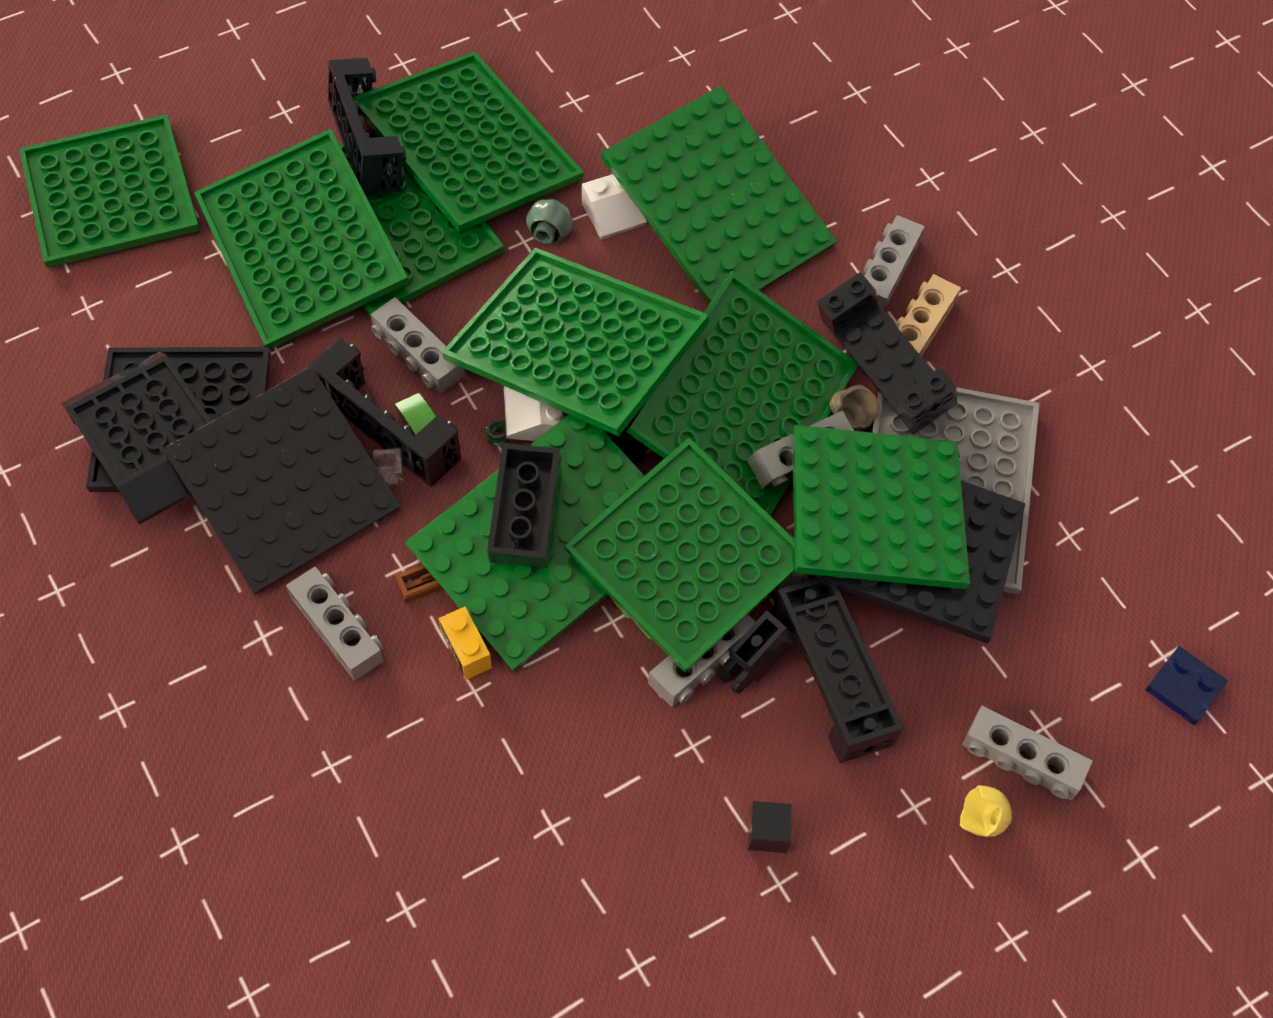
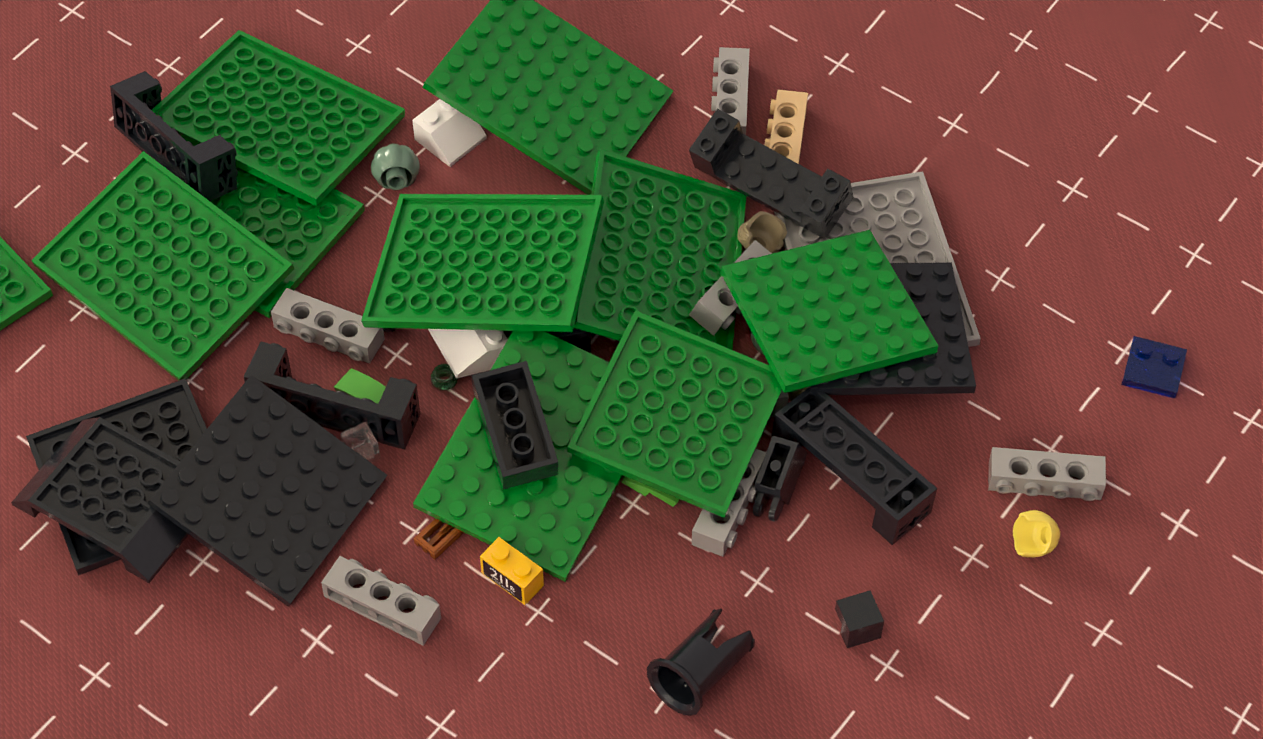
camera: 20 degrees left, 5 degrees down
none -> black piece [647,608,755,716]

